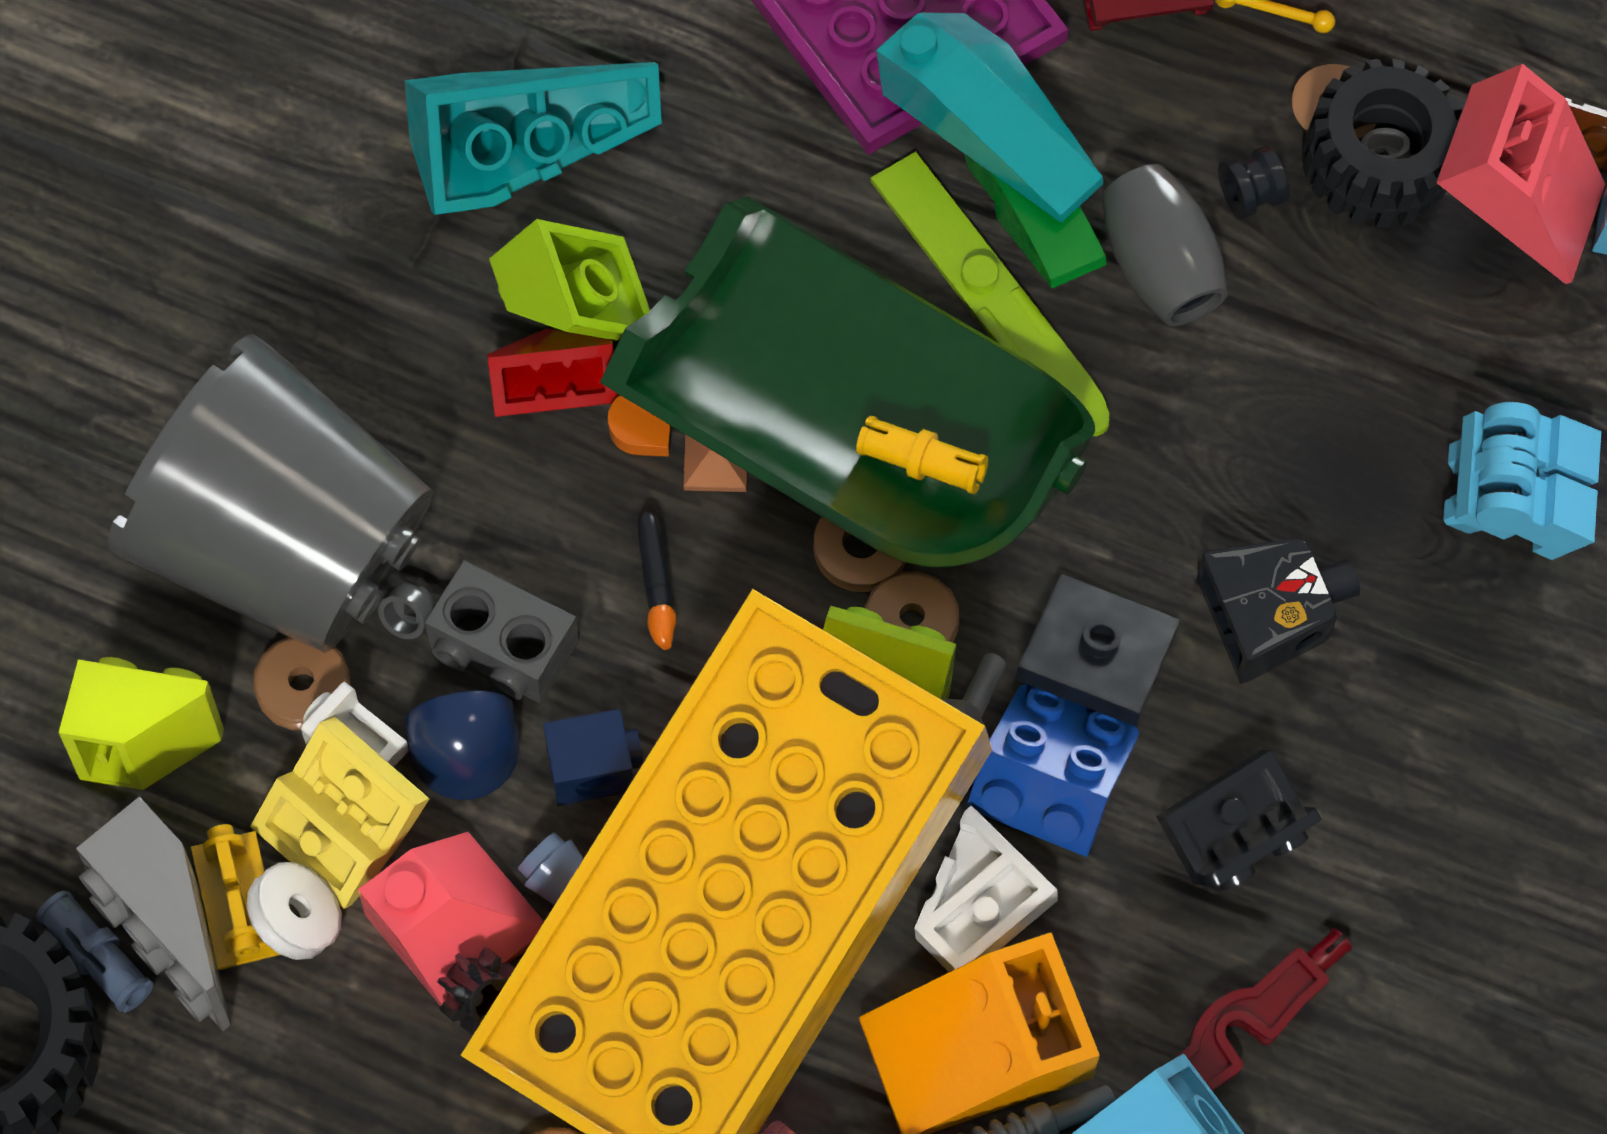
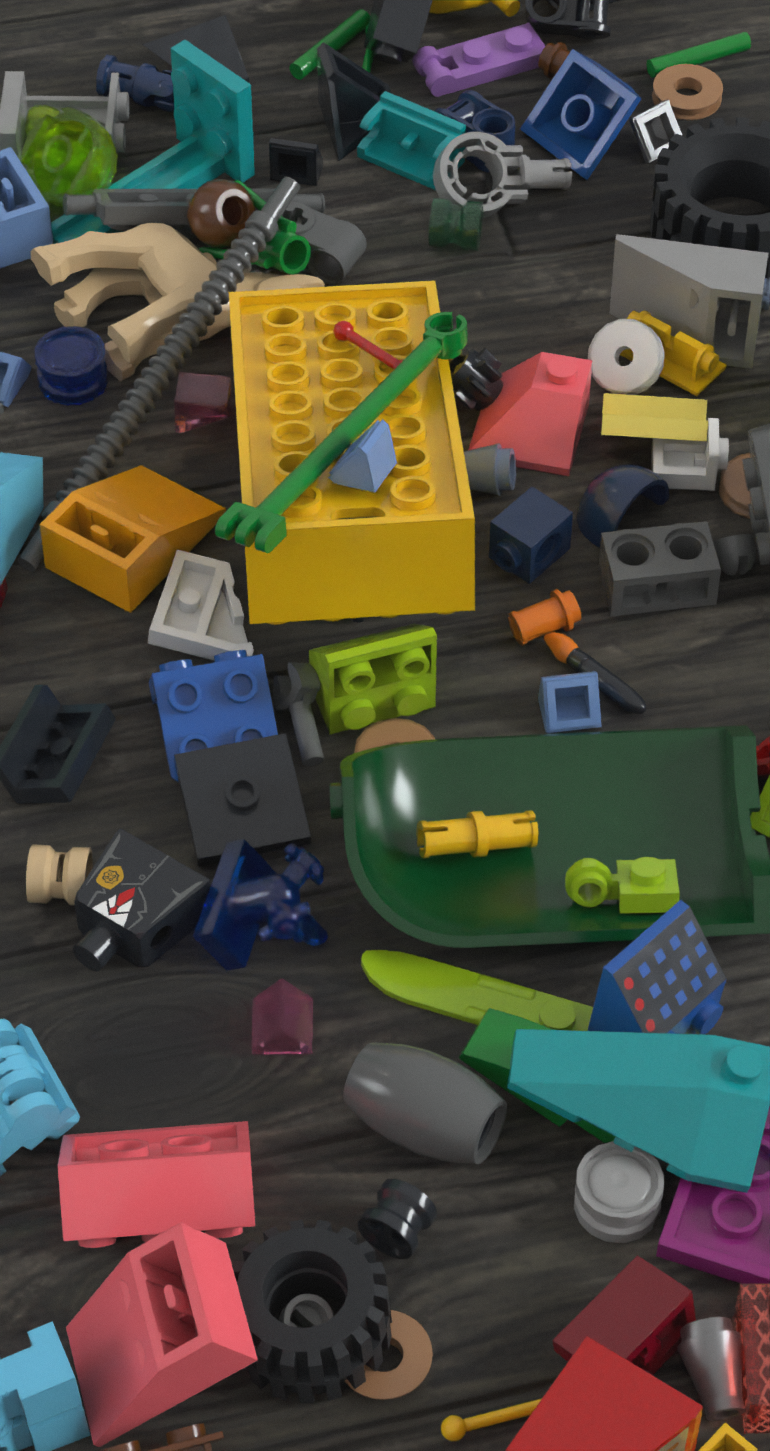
camera: 145 degrees right, 15 degrees down
none -> tan wheel [26,844,93,905]
none -> coral slope [58,1121,255,1248]
none -> clear blue piece [193,839,328,971]
none -> green hinge [215,312,468,553]
none -> clear pink slope [252,979,313,1054]
none -> medium blue slope [328,419,397,493]
none -> red hinge [333,321,403,369]
none -> orange pin [508,589,582,646]
none -> medium blue slope [538,671,602,733]
none -> lime plate [565,857,680,914]
none -> light grey wheel [574,1141,664,1243]
none -> slope [587,900,726,1034]

